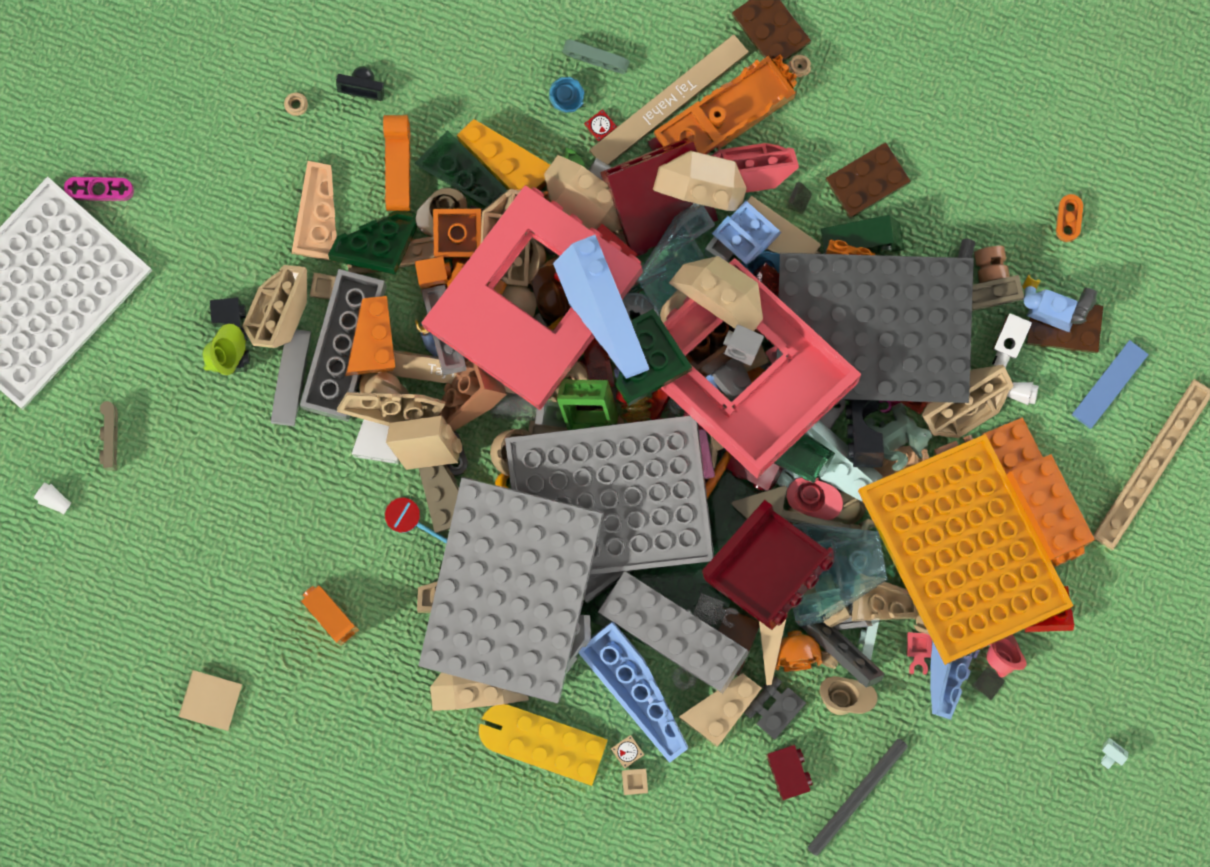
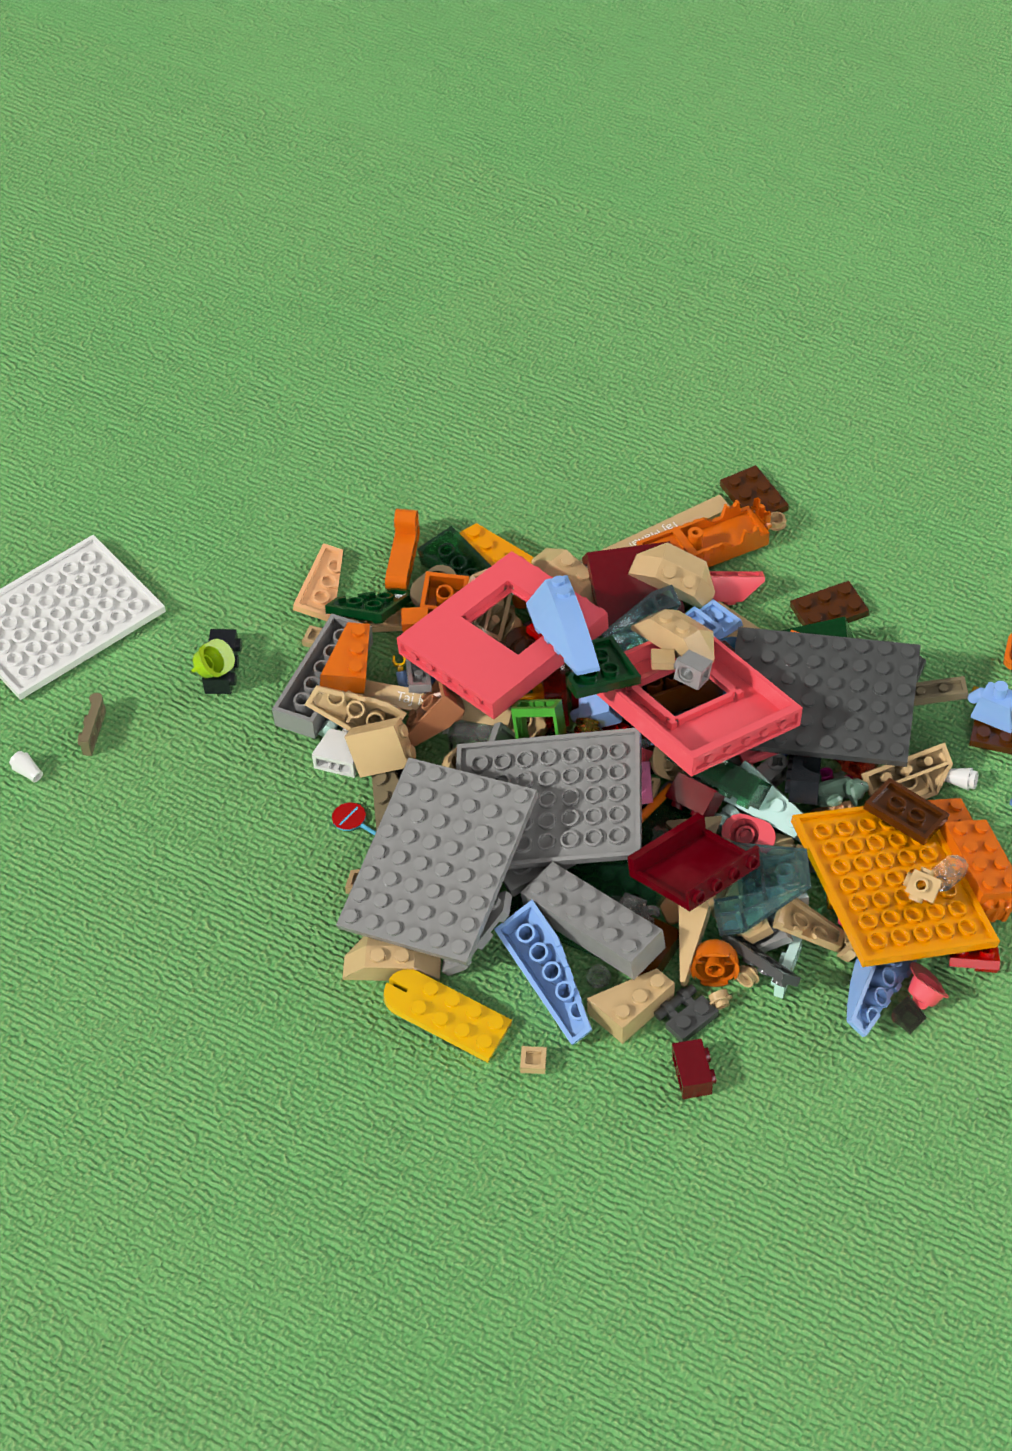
camera: 10 degrees right, 30 degrees down
dark pink beam [64,177,134,201] -> none
tan slope [178,670,242,731] -> none
tan wedge [242,265,307,348] -> none
light grey slope [271,329,311,427] -> none
tan plate [284,92,308,116] -> none
orange slope [301,585,359,646] -> none
black tile [336,66,384,101] -> none
dark azure hair [549,77,584,113] -> none
sand green beam [562,40,630,74] -> none
tile [584,109,617,142] -> none
tile [611,735,644,769] -> none
clear smoke slope [787,182,812,214] -> none
dark grey axle [807,739,908,856] -> none
tan piece [820,676,877,715] -> none
coral plate [906,632,932,675] -> none
nougat wheel [974,246,1010,283] -> none
white torso [992,313,1032,368] -> none
none -> tan tile [651,649,675,670]
none -> tan plate [708,989,732,1010]
none -> reddish brown plate [863,778,950,845]
none -> tan brick [903,867,943,904]
none -> clear plate [931,855,968,891]

